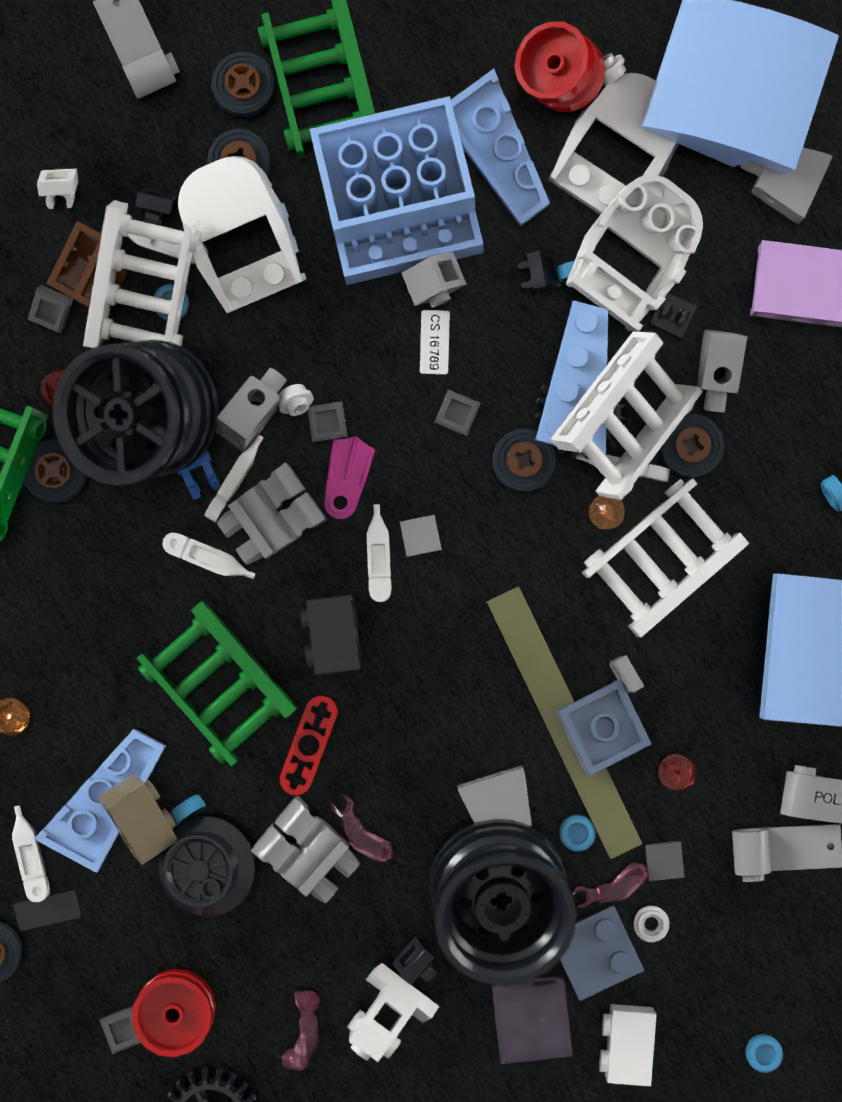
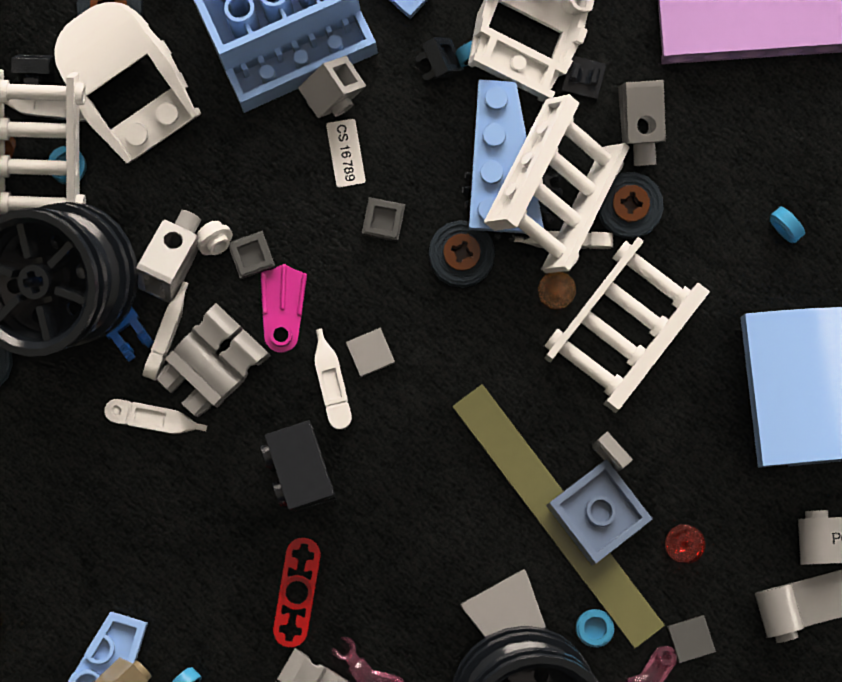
camera: 15 degrees left, 5 degrees down
green fence [137,601,298,766] -> none

